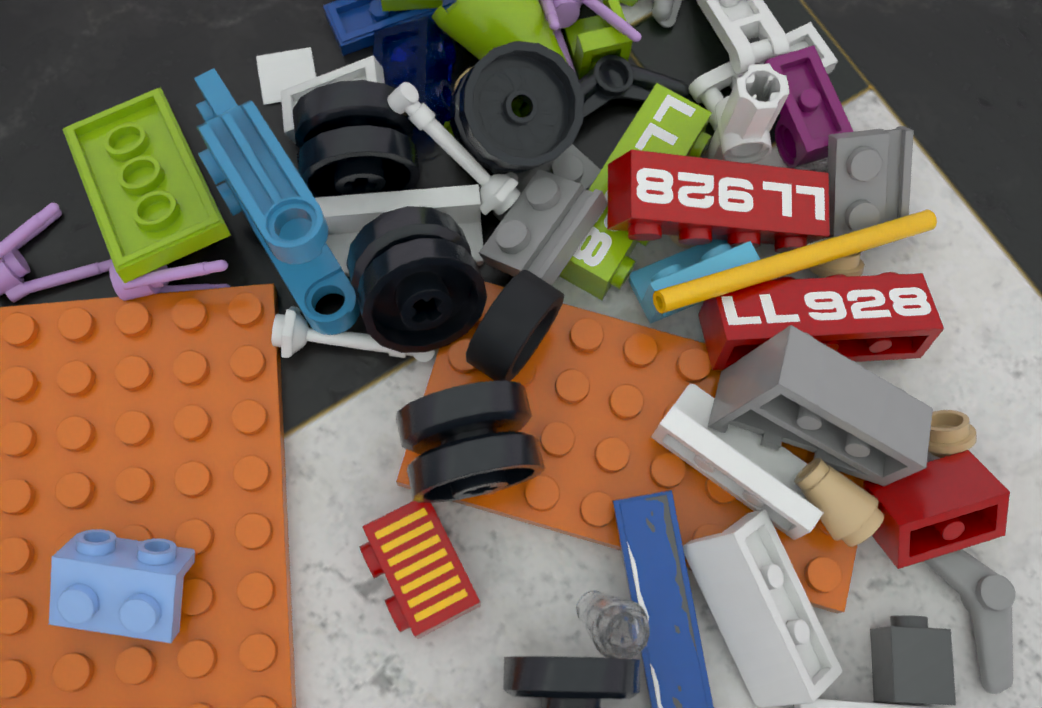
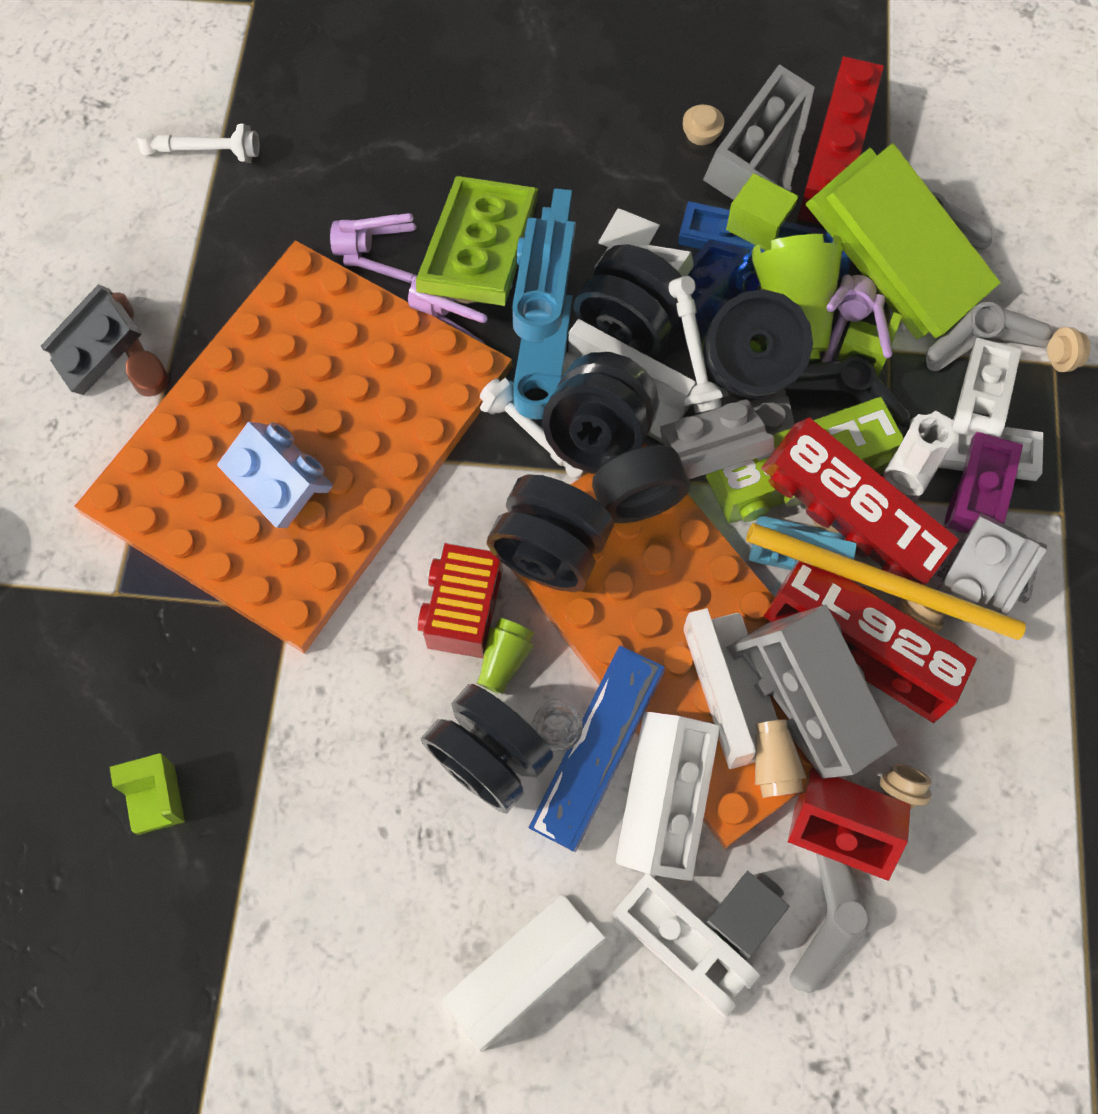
camera: 45 degrees right, 5 degrees down
none -> lime cone [476,618,535,695]

